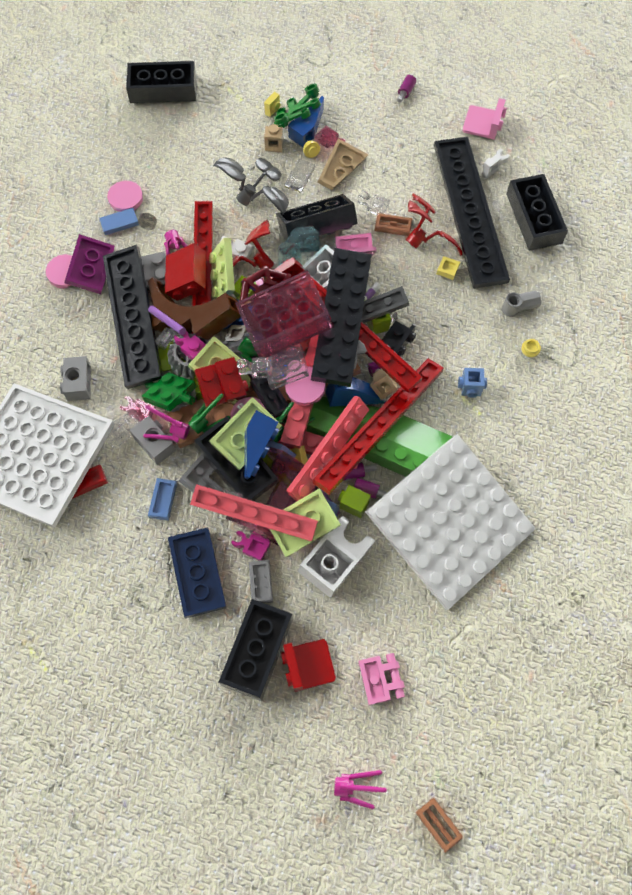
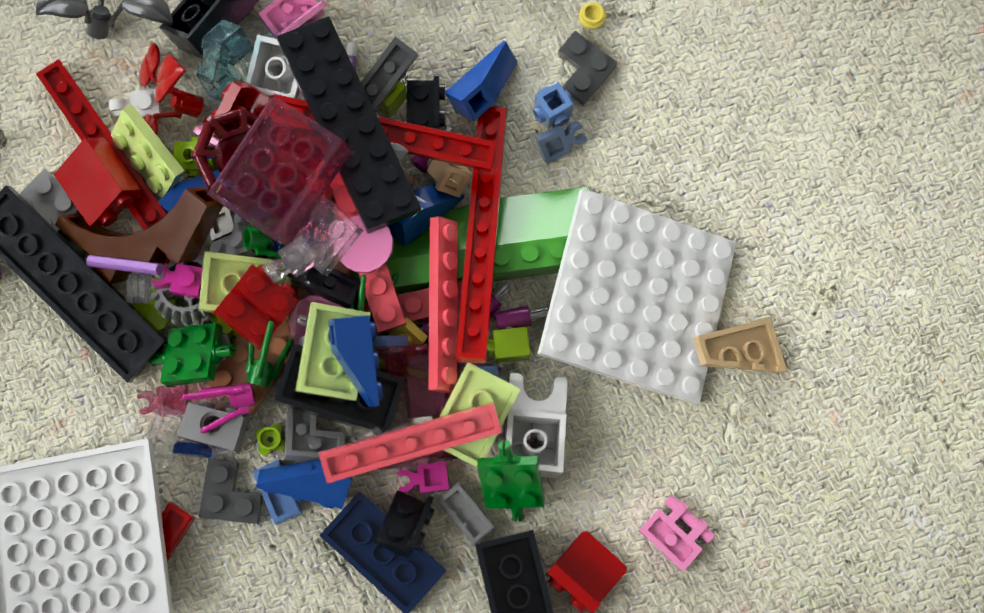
camera: 35 degrees left, 10 degrees up
light grey brick [60,356,91,401] -> none
dark pink plant [164,230,187,255] -> none
none -> clear blue tile [173,442,212,459]
none -> dark grey plate [199,459,263,525]
none -> lime plate [254,423,285,456]
none -> blue slope [256,459,352,509]
none -> black bracket [375,490,435,558]
none -> blue slope [444,41,518,121]
none -> green plate [477,440,545,522]
none -> sand blue plate [535,121,587,164]
none -> dark grey plate [558,31,618,106]
none -> tan wing [693,317,787,374]

